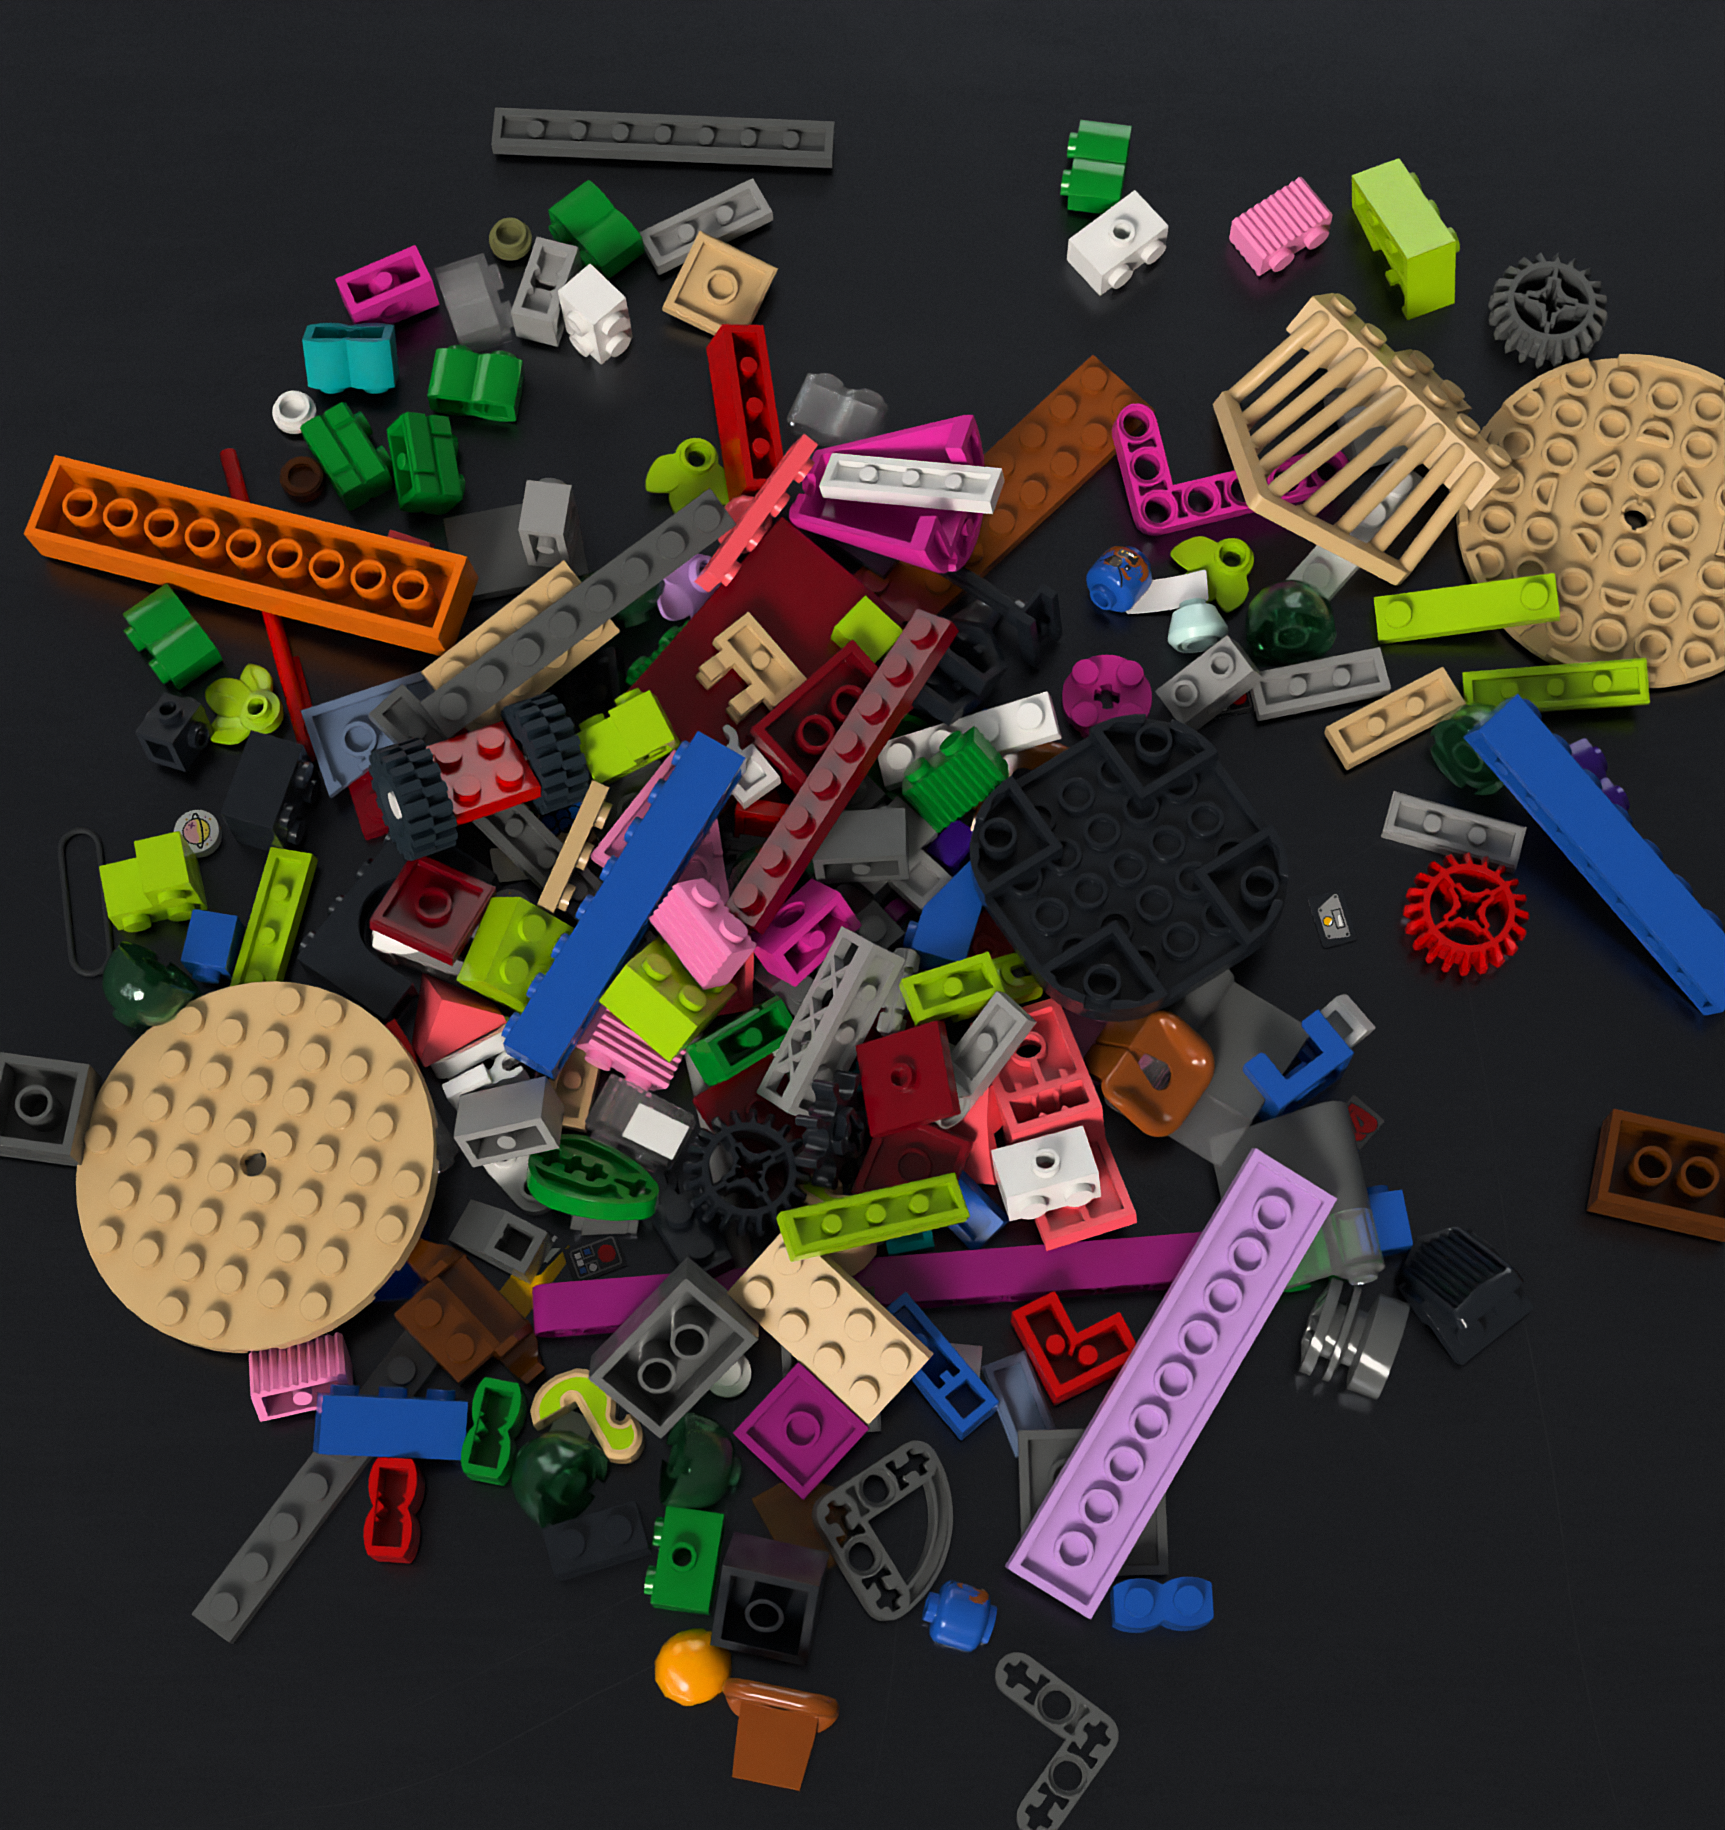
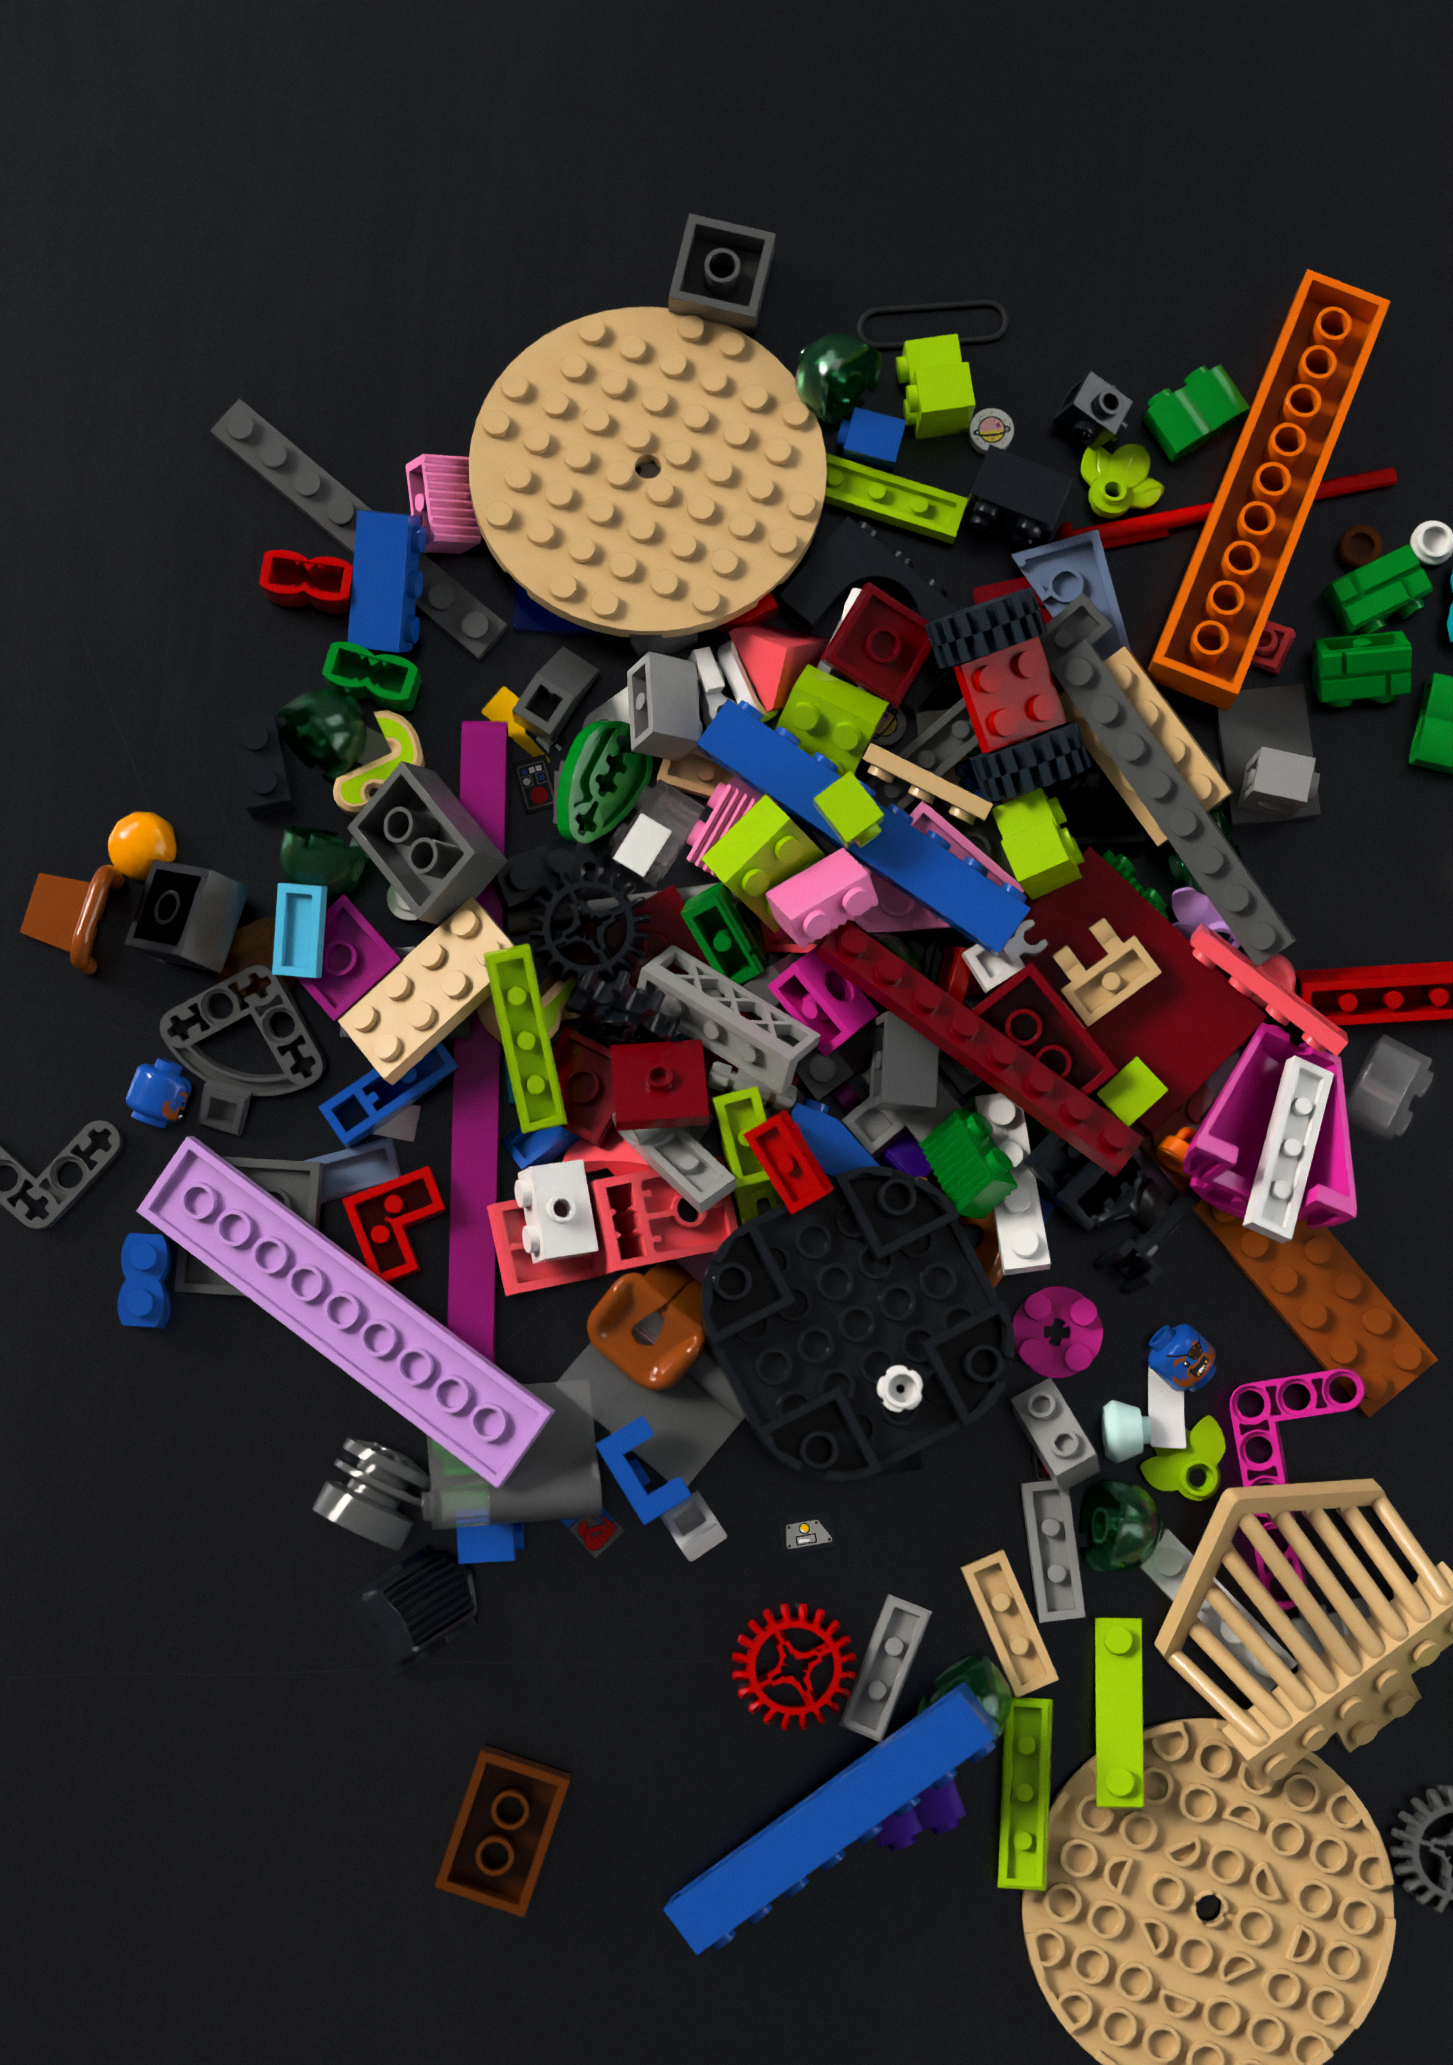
camera: 85 degrees right, 10 degrees up
reddish brown plate [394,1236,545,1386] -> none
green brick [644,1505,727,1616] -> none
lime plate [646,438,729,514] -> none
none -> dark grey tile [197,1078,252,1136]
none -> medium azure tile [272,883,328,978]
none -> red tile [743,1109,834,1215]
none -> lime brick [813,770,884,849]
none -> white plate [877,1365,923,1412]
none -> orange tile [1156,1127,1197,1177]

